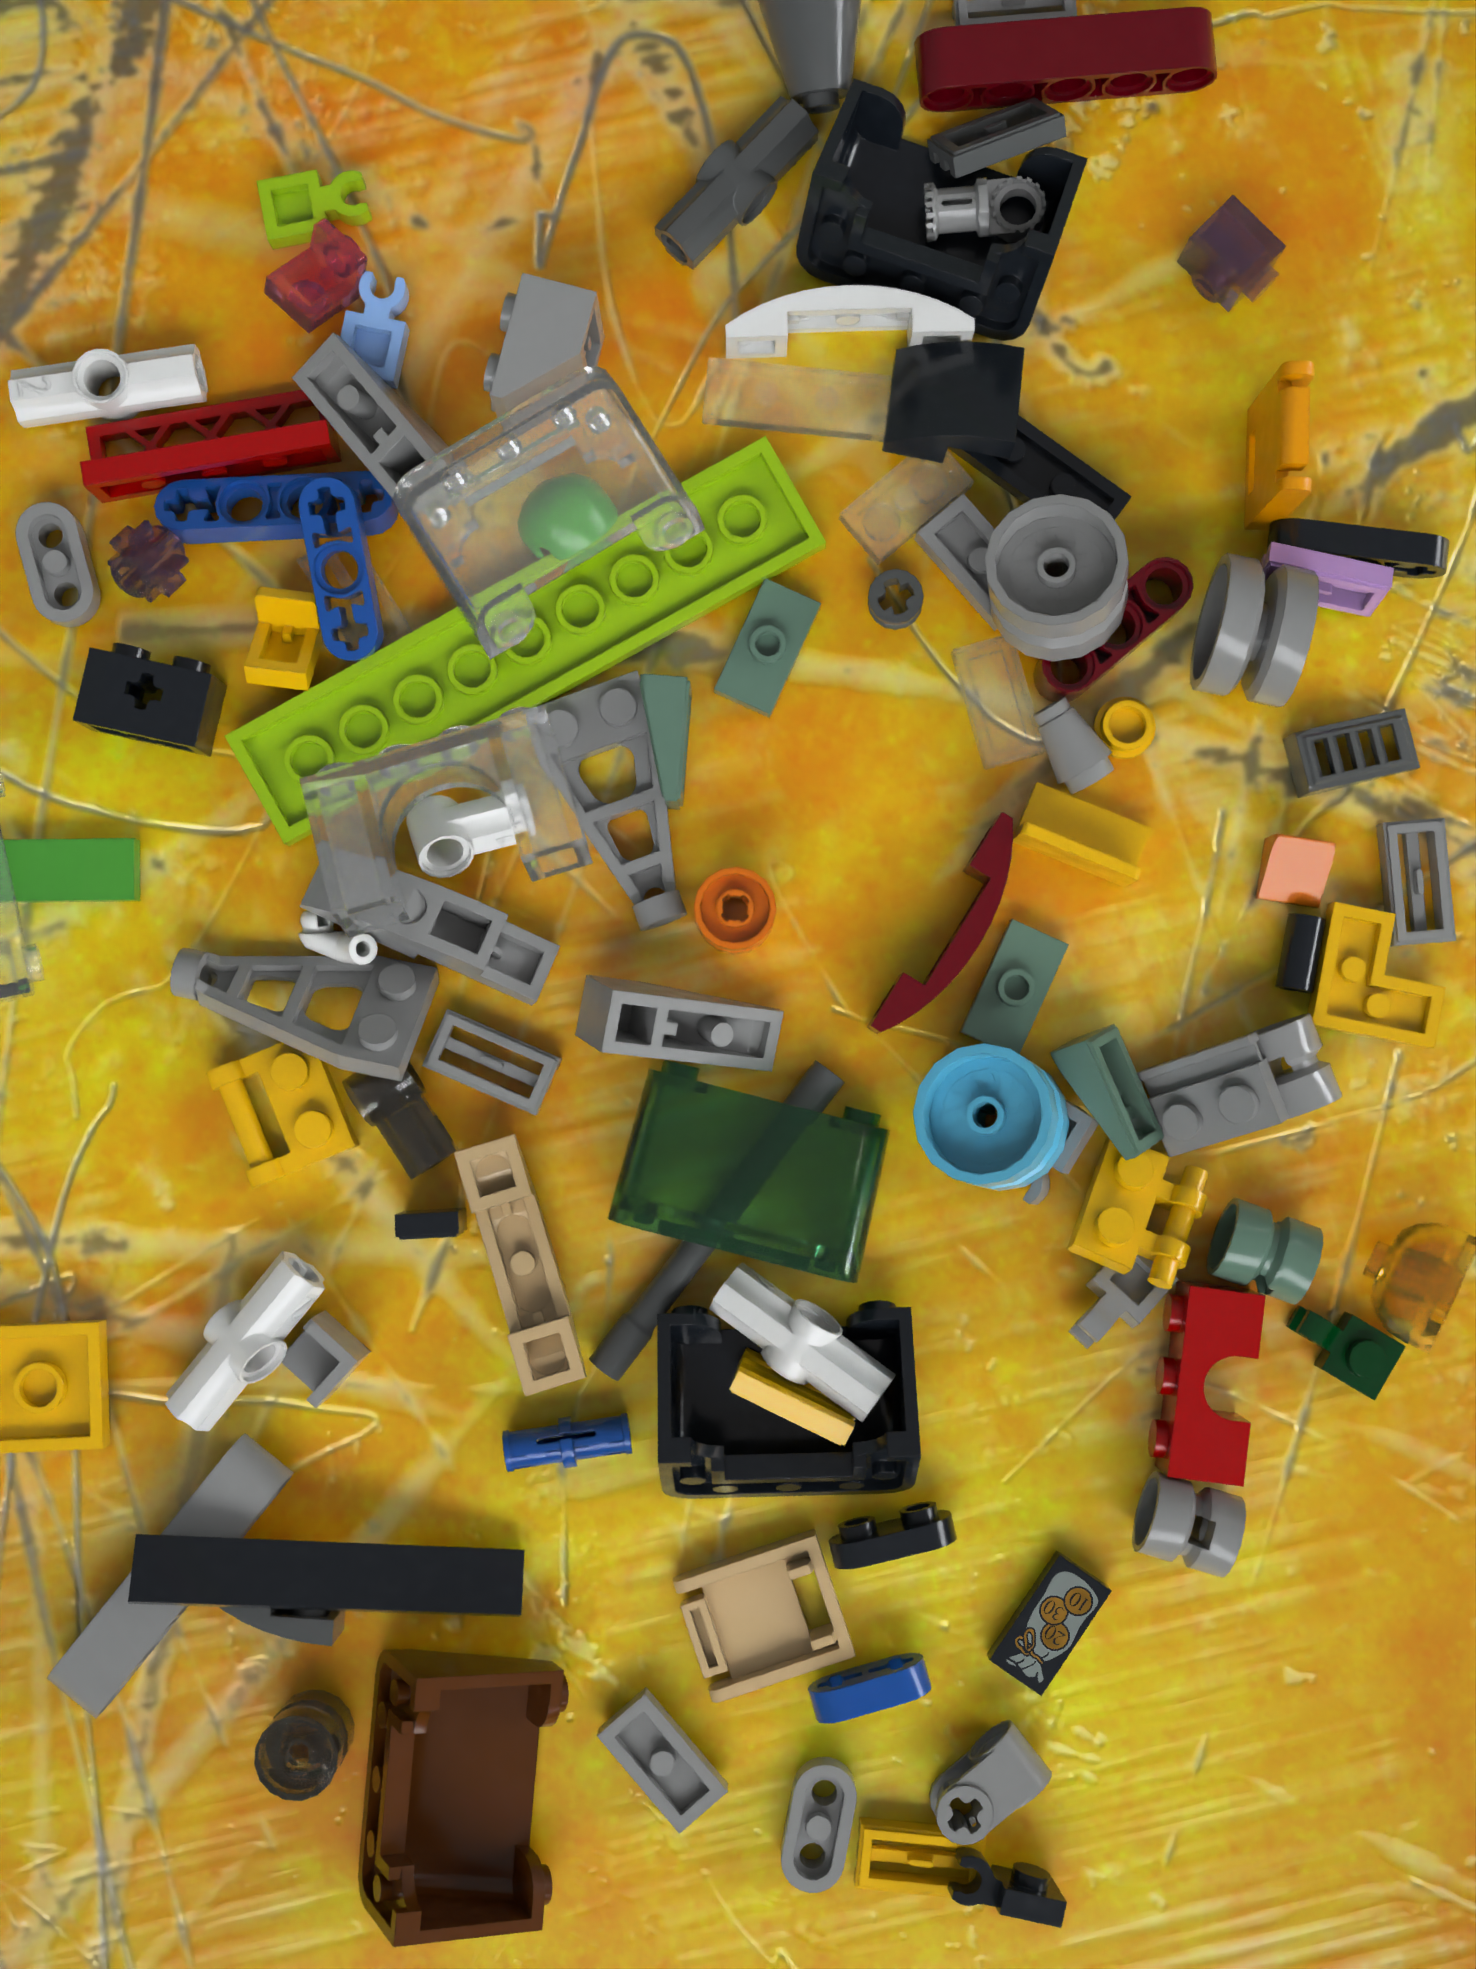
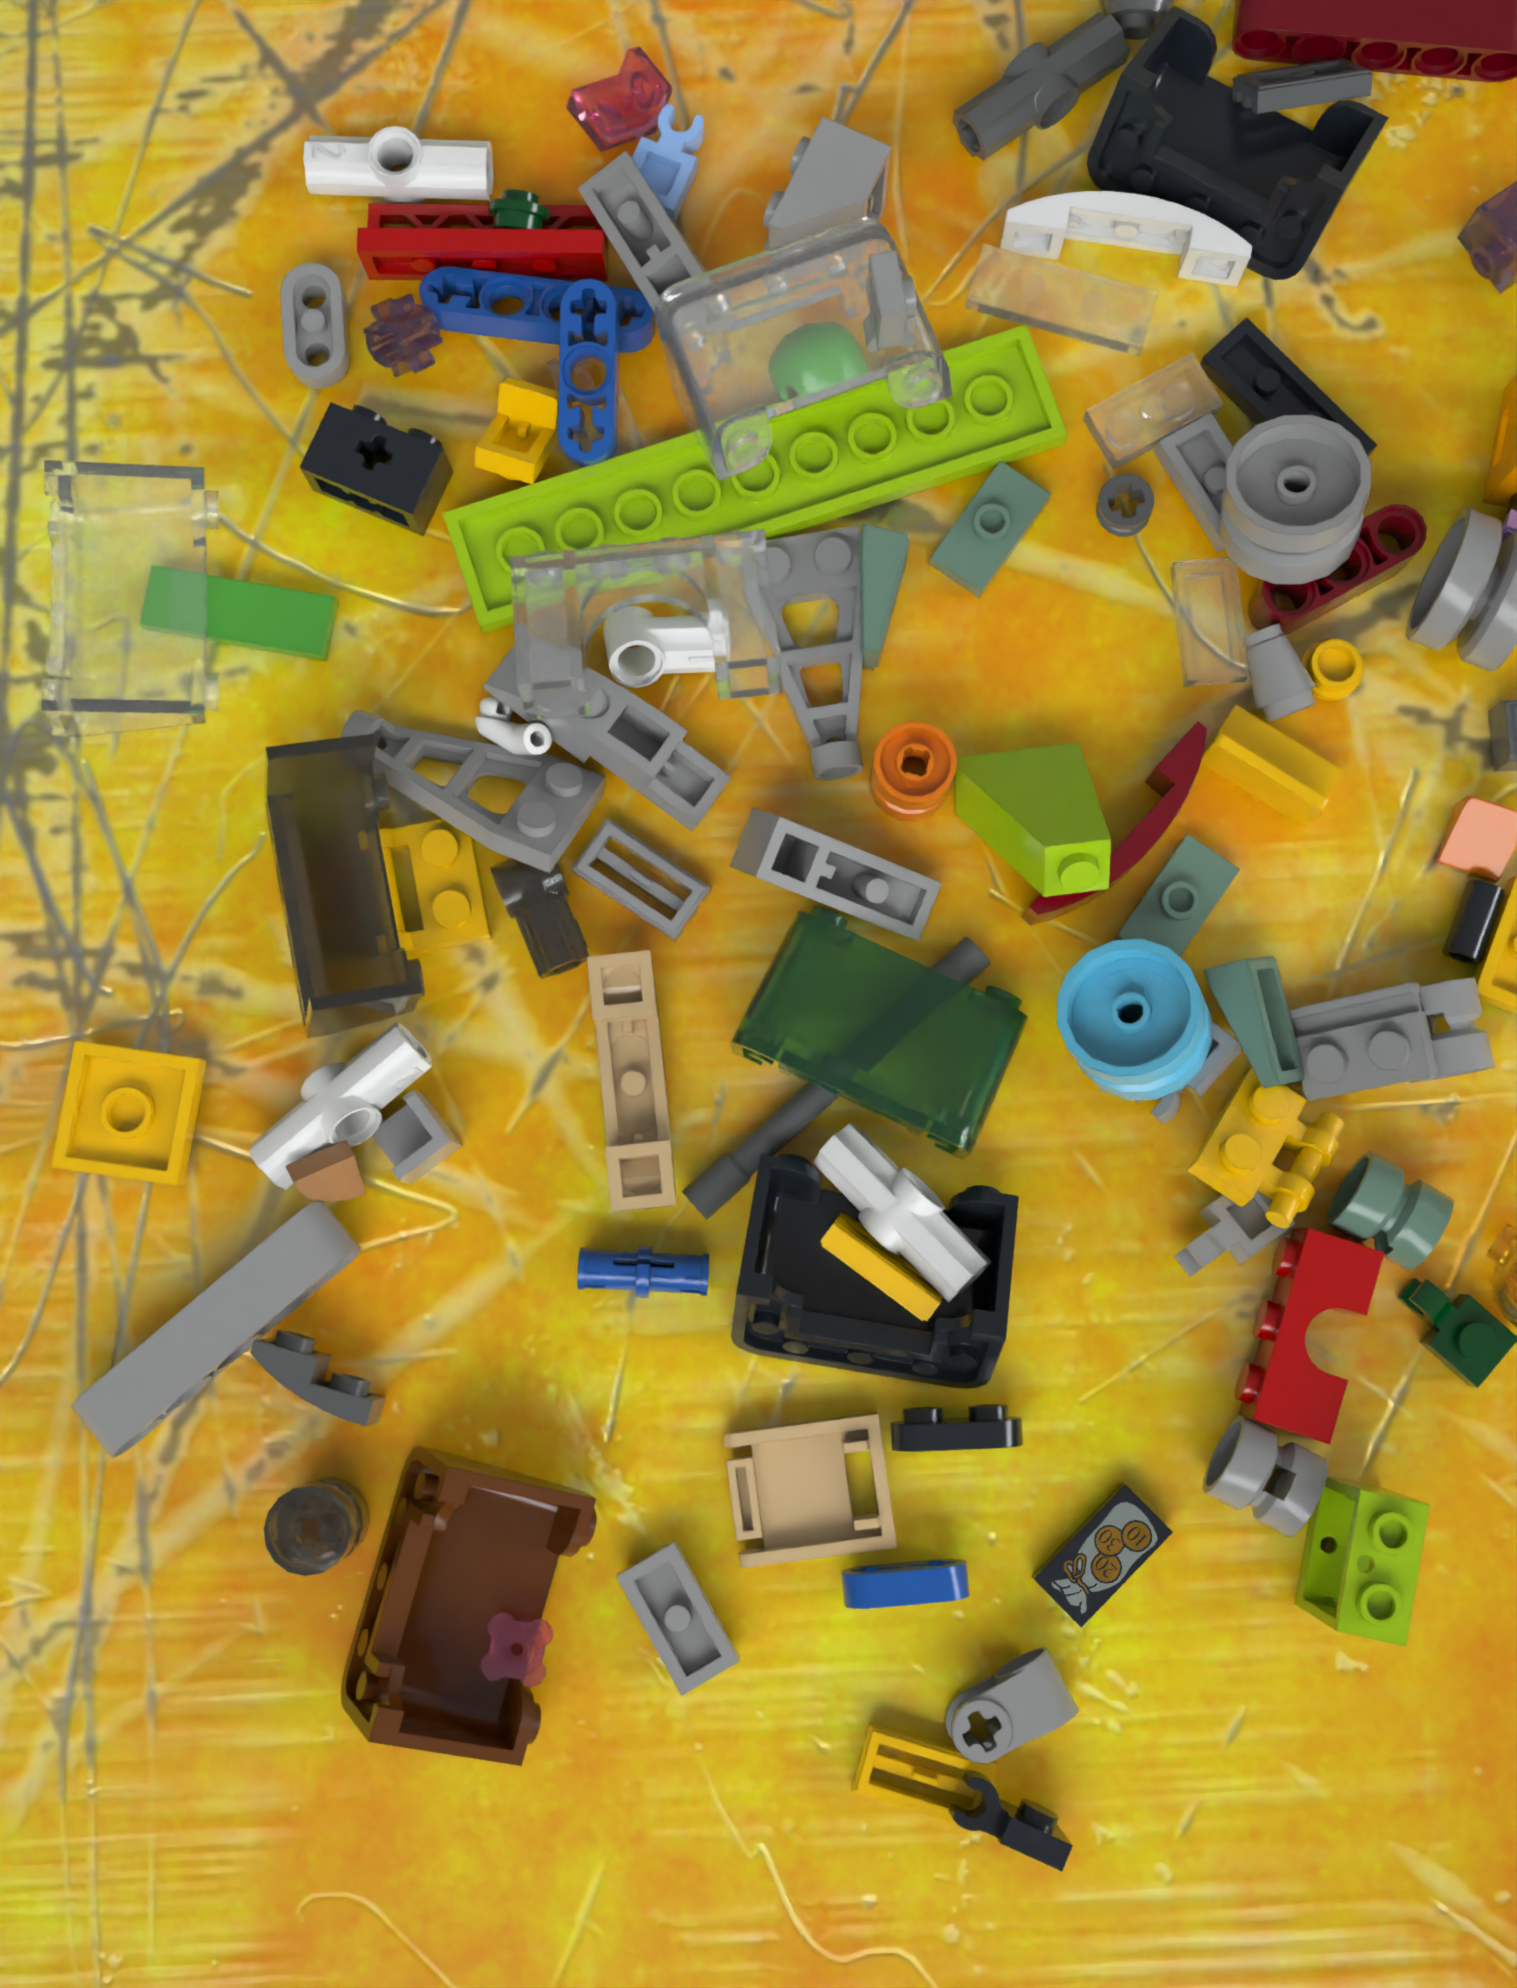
camera: 15 degrees right, 5 degrees down
black tile [128,1534,525,1617] -> none
lime plate [256,169,372,250] -> none
black tile [395,1208,467,1240] -> none
light grey plate [781,1757,857,1893] -> none
black slope [882,341,1024,463] -> none
light grey connector [924,176,1046,243] -> none
none -> clear smoke windscreen [264,734,425,1039]
none -> medium nougat tile [285,1140,366,1202]
none -> clear pink plate [481,1612,553,1687]
none -> dark green plate [488,189,550,229]
none -> light grey plate [863,250,917,354]
none -> lime slope [954,742,1111,897]
none -> lime window [1294,1475,1430,1646]

